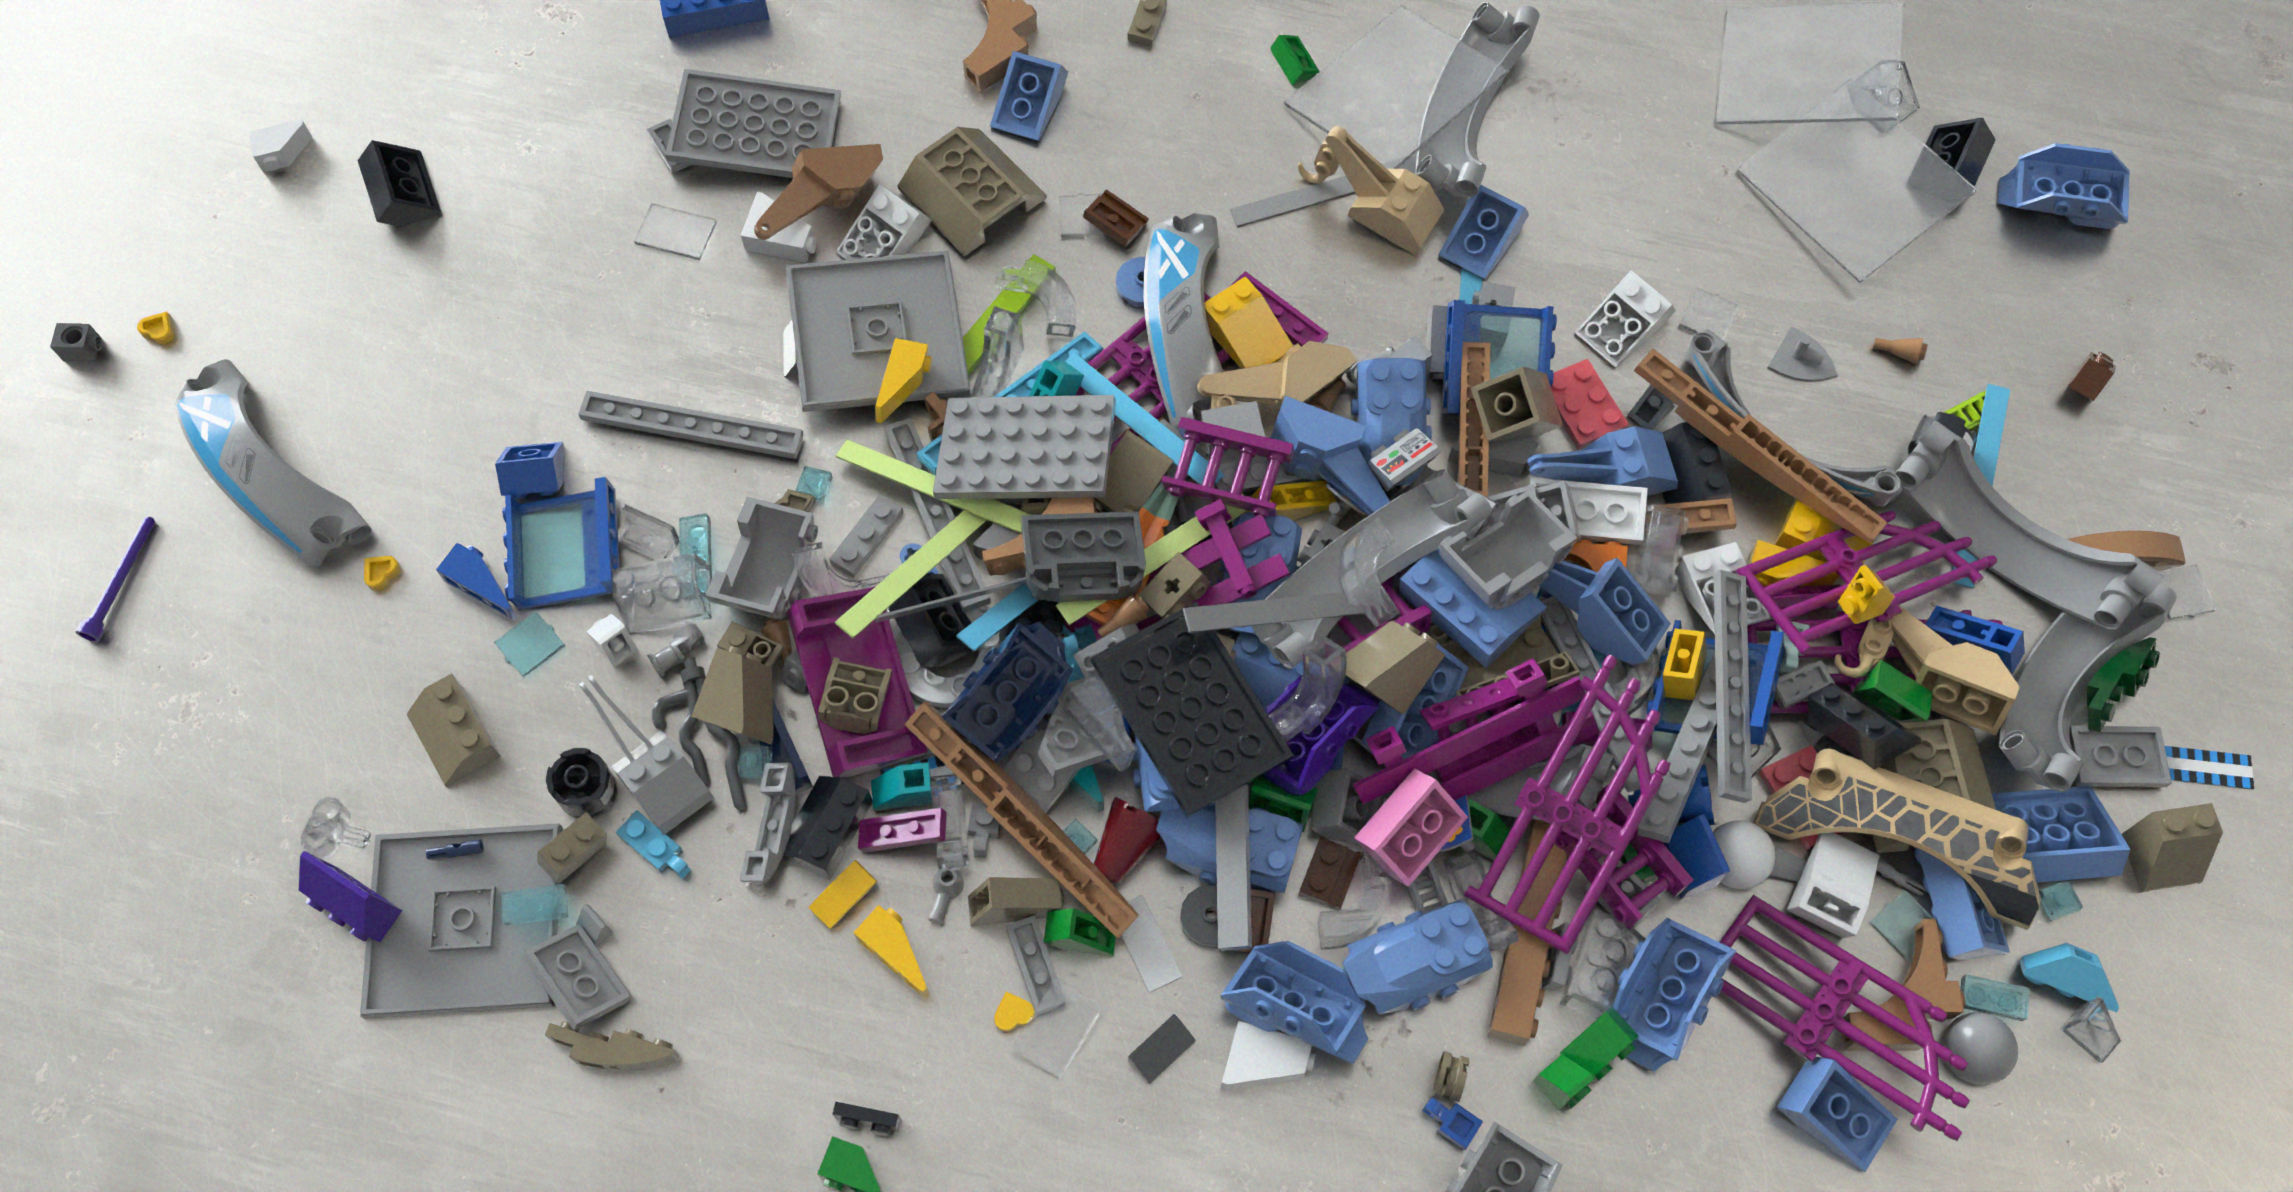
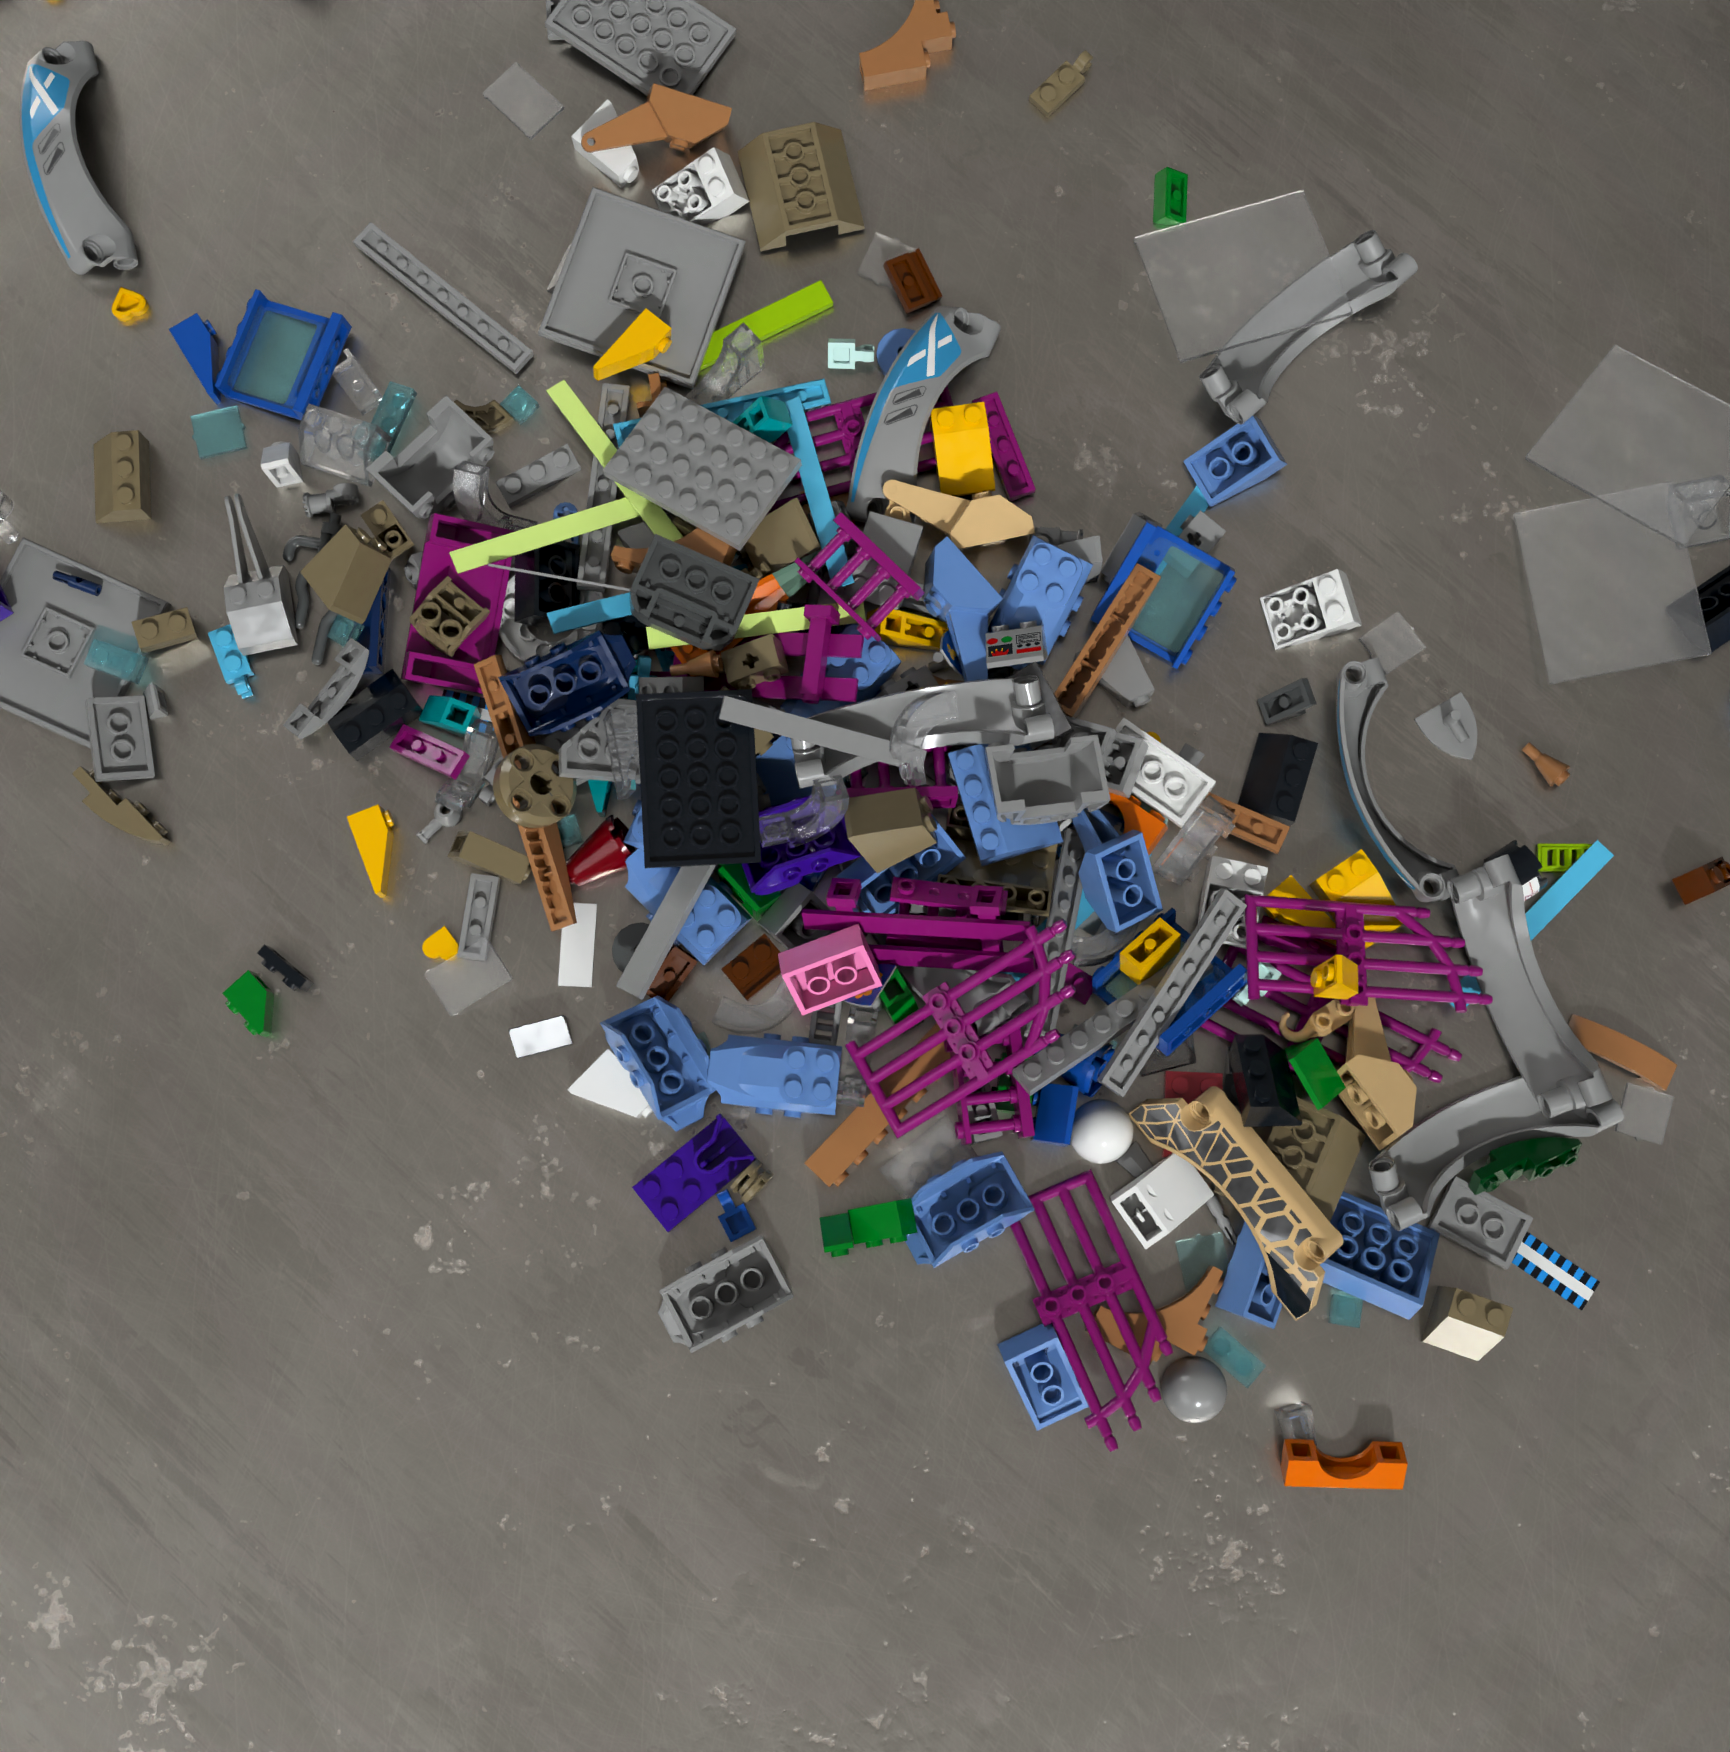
camera: 30 degrees right, 15 degrees up
blue slope [495,442,564,498] -> none
black brick [546,748,615,816] -> none
medium nougat cone [760,618,792,665] -> none
yellow slope [808,860,878,929] -> none
medium blue slope [990,51,1068,141] -> none
clear arch [994,260,1077,337] -> none
green slope [1043,908,1116,956] -> none
light grey piece [1230,155,1416,227] -> none
tan slope [1298,126,1445,256] -> none
medium nougat cone [1306,379,1346,413] -> none
dark tan slope [1471,367,1563,442] -> none
medium blue slope [1527,426,1678,496] -> none
light grey plate [1542,922,1578,991] -> none
coral plate [1551,359,1629,450] -> none
medium nougat slope [1634,348,1888,543] -> none
light grey plate [1774,660,1836,710] -> none
blue slope [1925,605,2025,675] -> none
medium azure slope [2019,943,2119,1013] -> none
none -> dark tan piece [493,744,577,828]
none -> dark purple plate [632,1114,757,1232]
none -> light aqua plate [828,338,874,369]
none -> orange arch [1280,1439,1408,1490]

